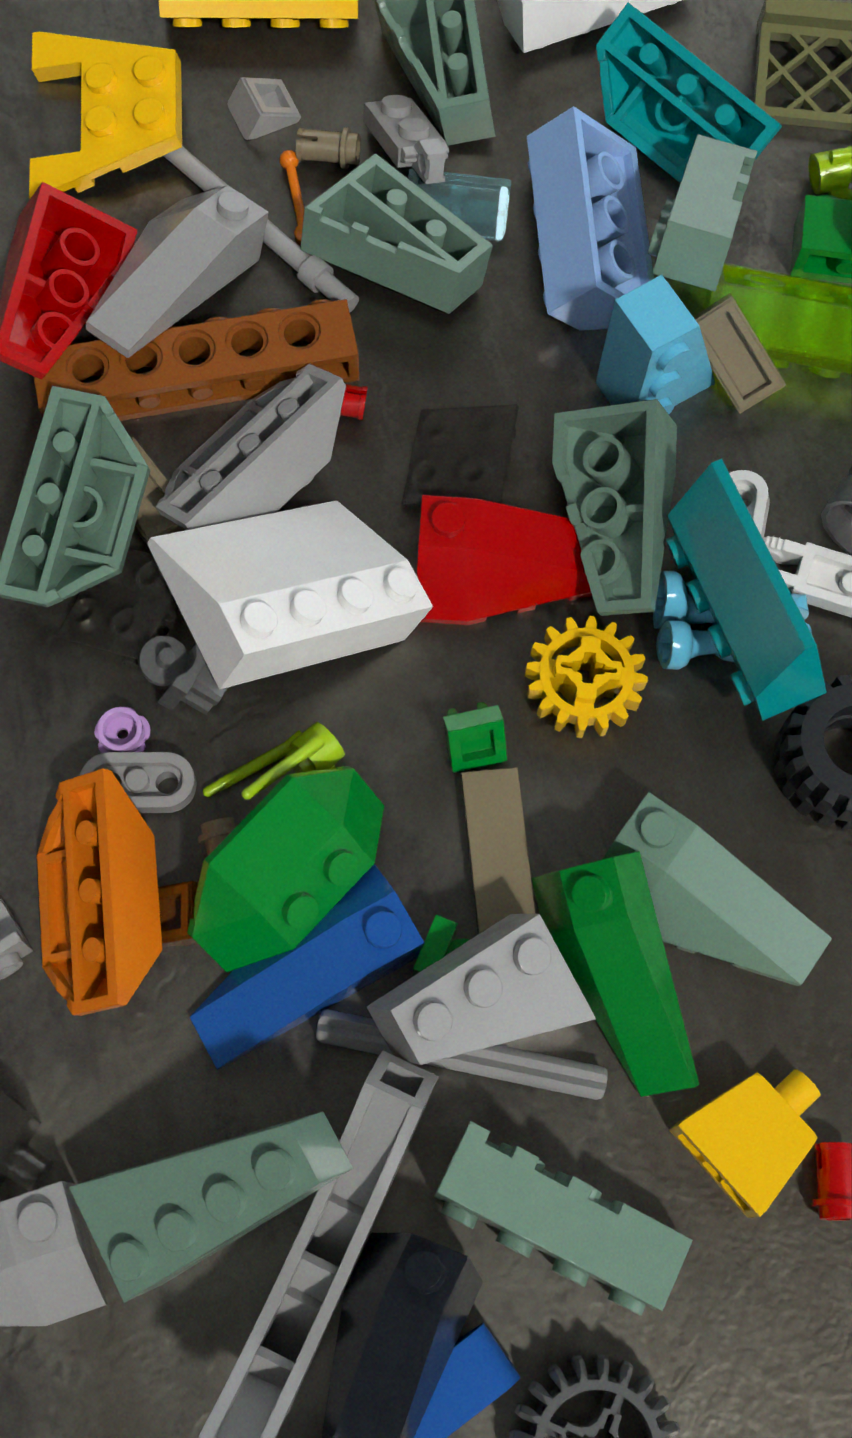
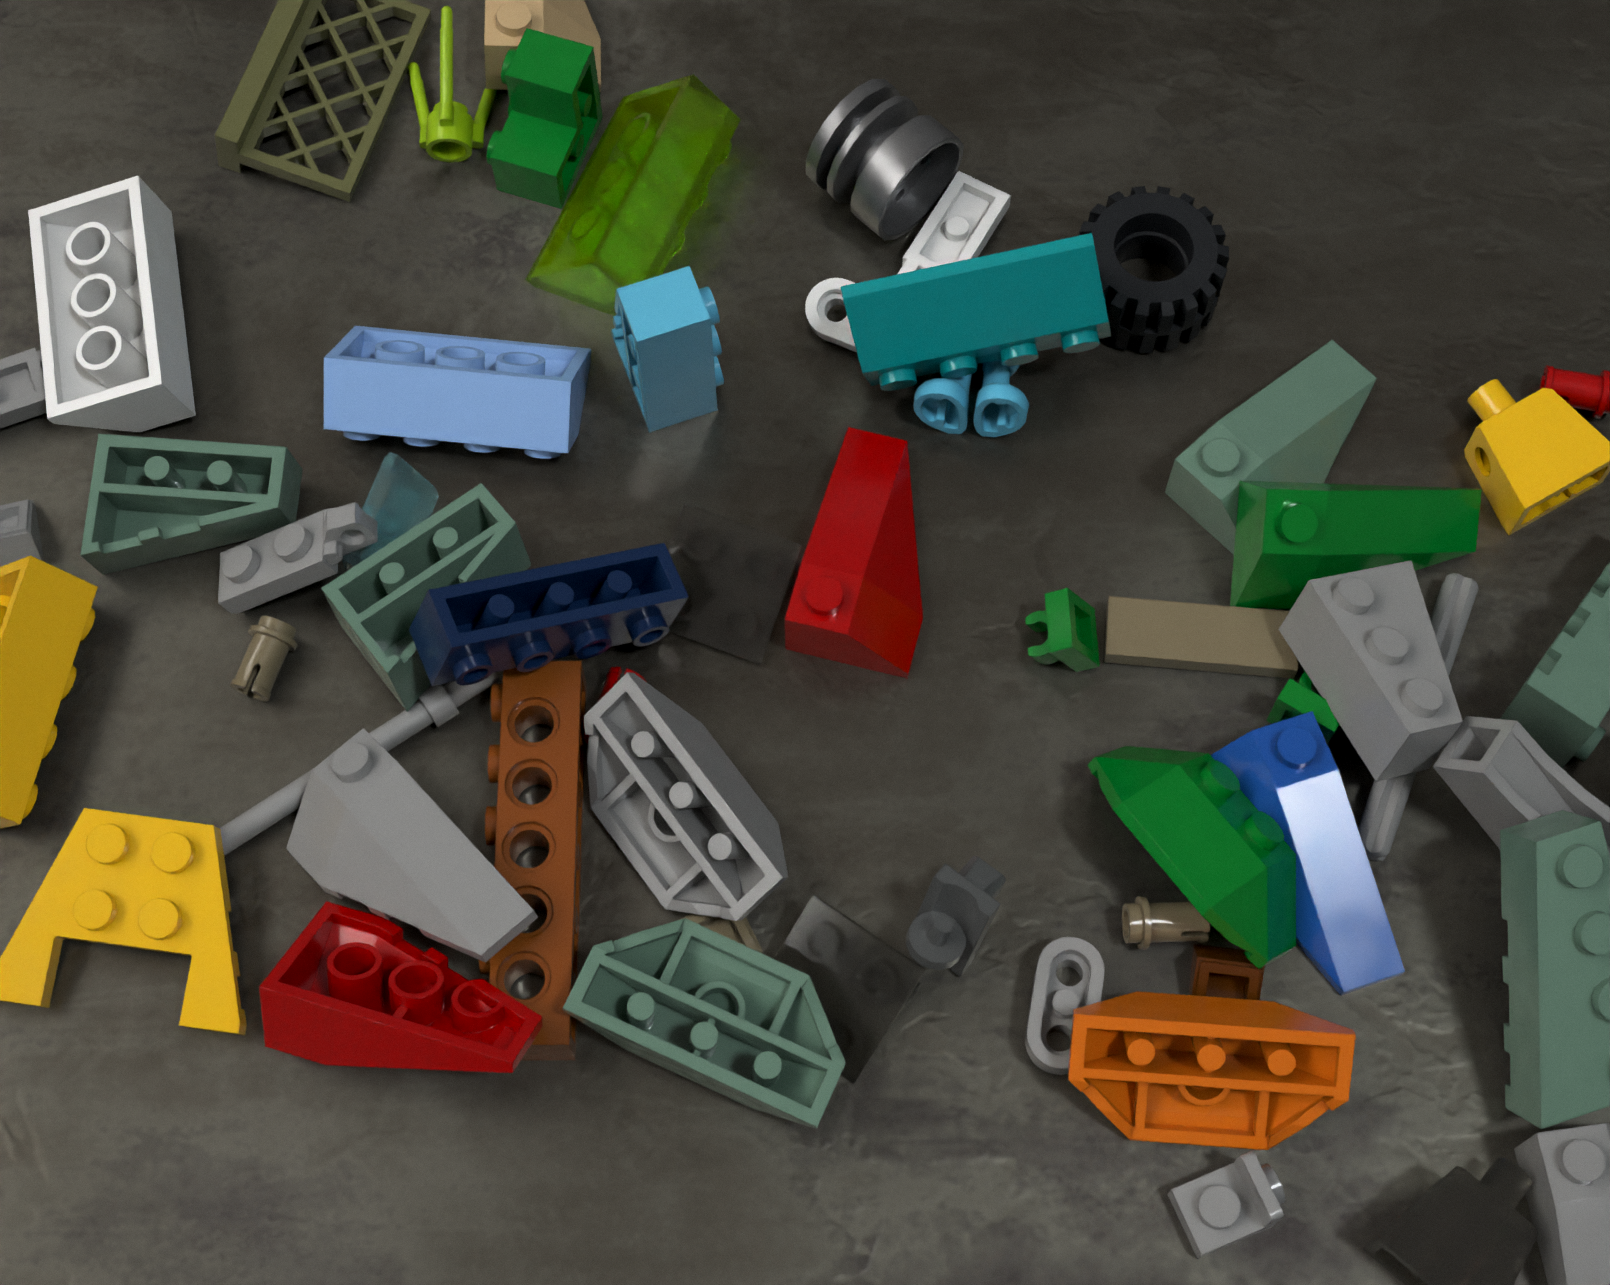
camera: 75 degrees left, 5 degrees down
lavender plate [94,707,151,753] -> none
white slope [147,500,433,690] -> none
lime plant [202,722,345,800] -> none
light grey slope [227,77,301,140] -> none
orange hinge [279,150,305,246] -> none
yellow gear [525,616,648,738] -> none
sand green wedge [552,399,677,616] -> none
teal wedge [596,2,782,184] -> none
sand green wedge [648,134,757,291] -> none
dark tan tile [693,293,786,413] -> none
none -> dark blue brick [409,543,689,686]

